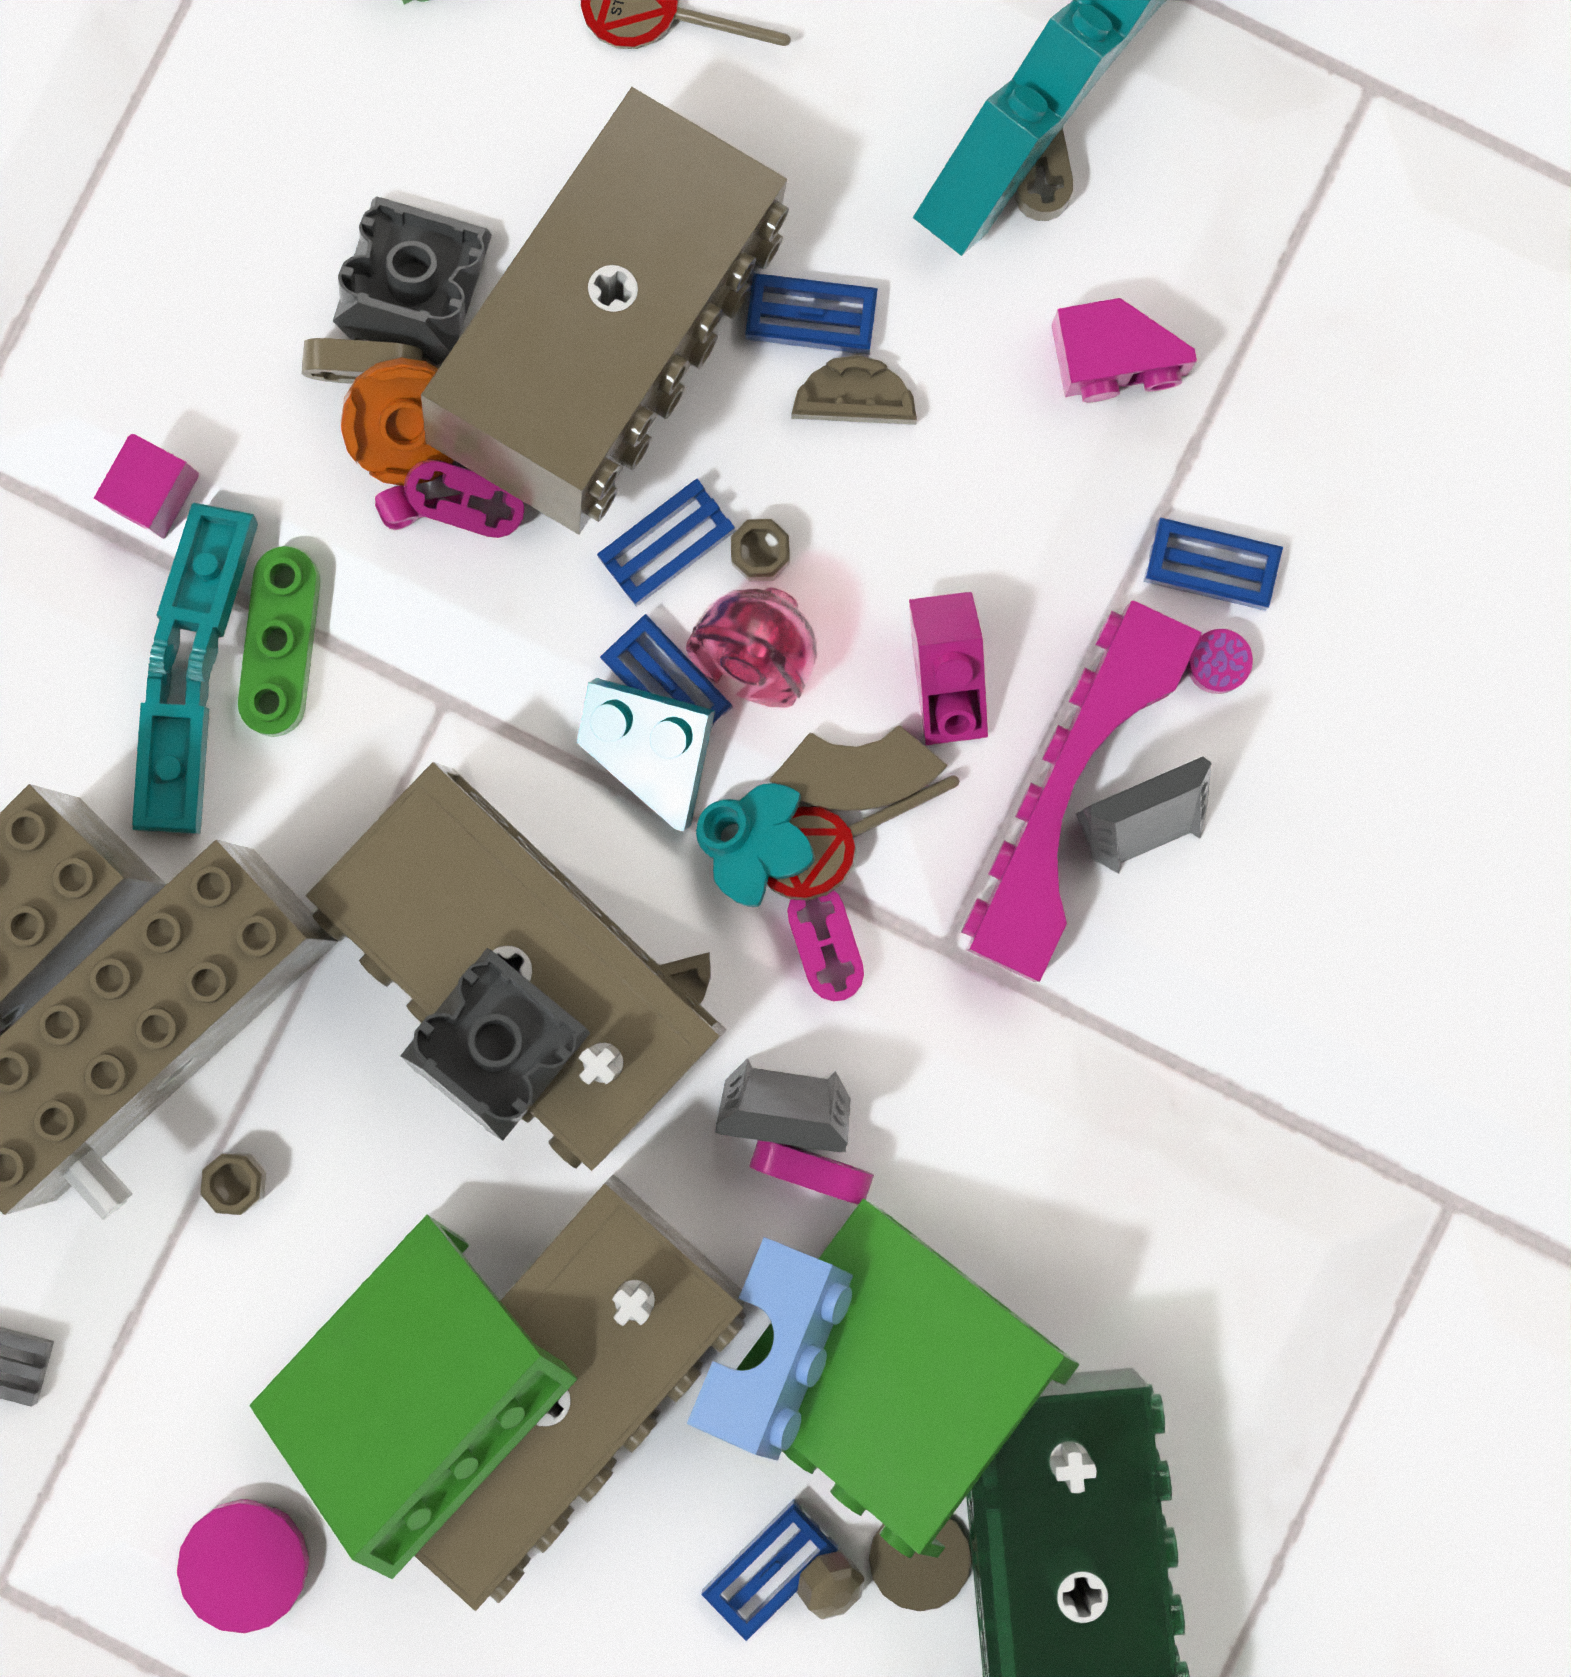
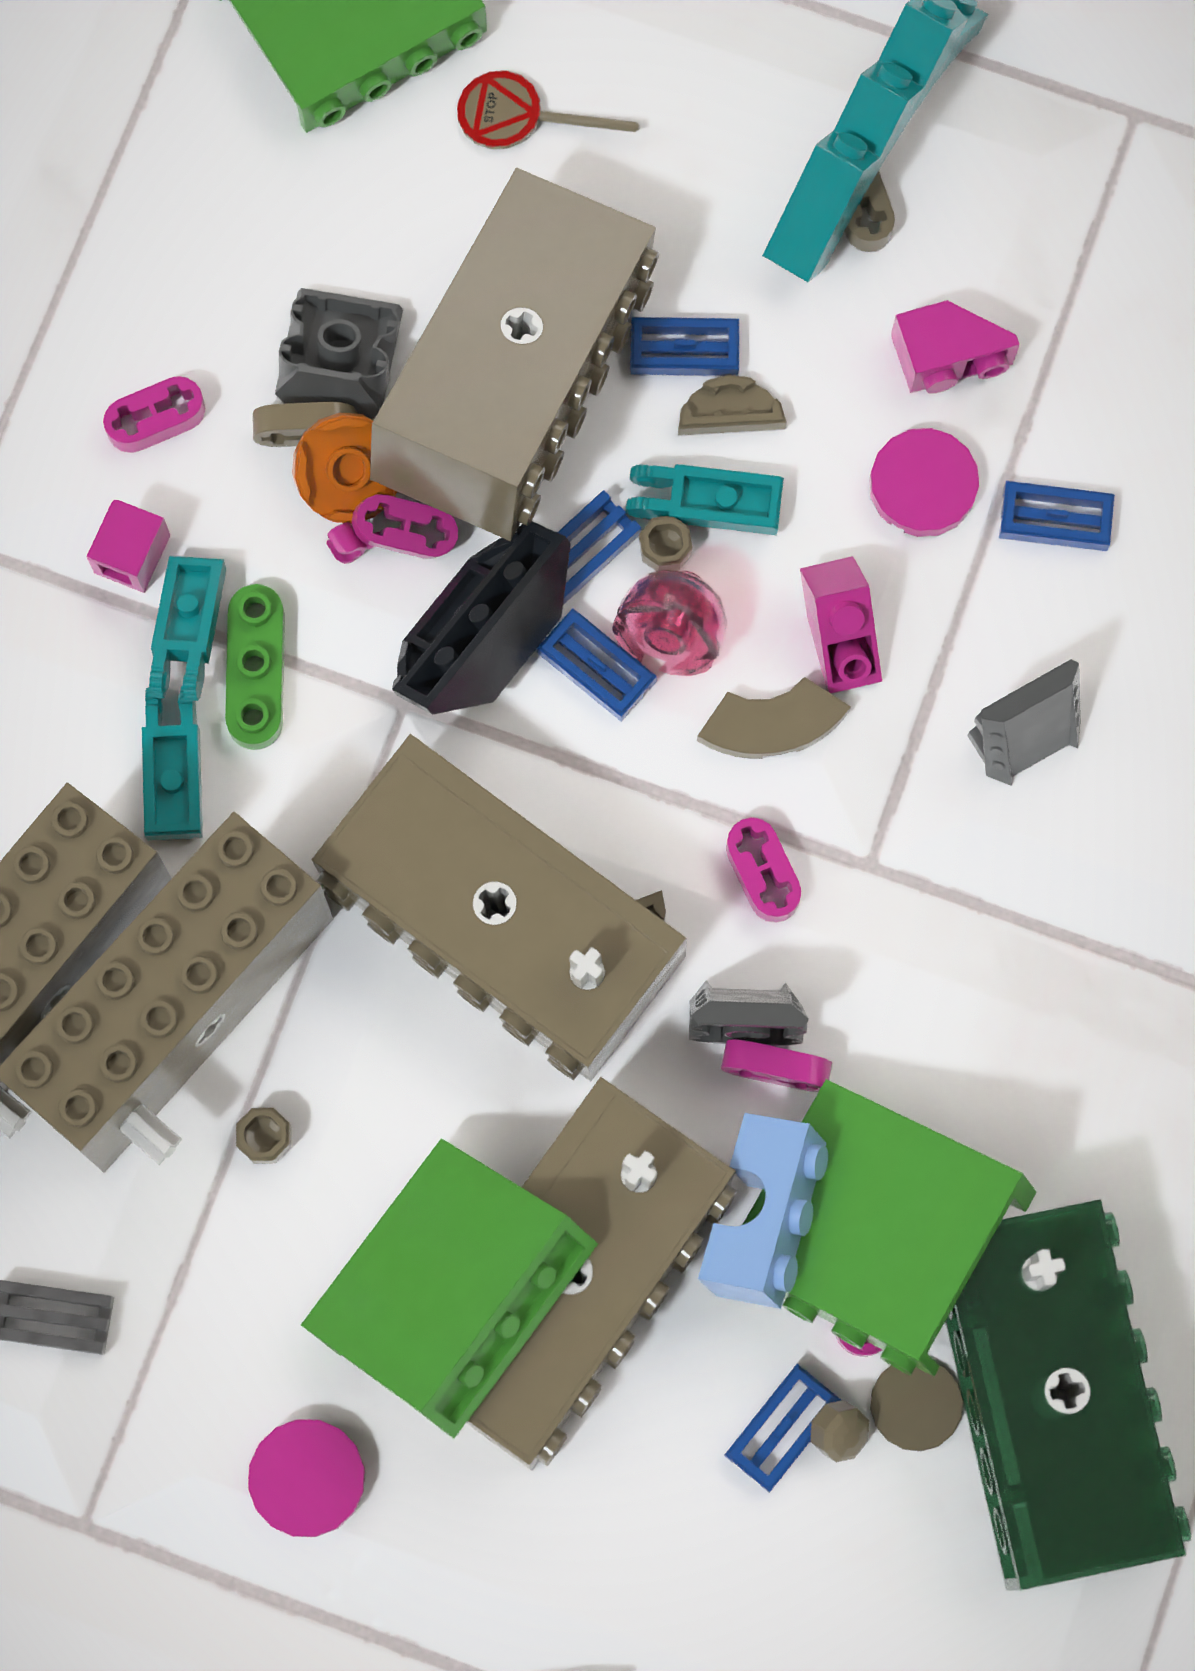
camera: 10 degrees left, 10 degrees down
dark grey slope [400,948,590,1141] -> none
wing [576,678,715,831] -> none
teal plate [696,783,815,907] -> none
piece [767,775,960,901] -> none
dark pink arch [961,600,1202,982] -> none
dark pink tile [1187,629,1253,694] -> none
none -> dark pink beam [103,376,206,453]
none -> black wedge [392,521,571,715]
none -> teal hinge [625,464,784,536]
none -> dark pink tile [869,428,979,537]

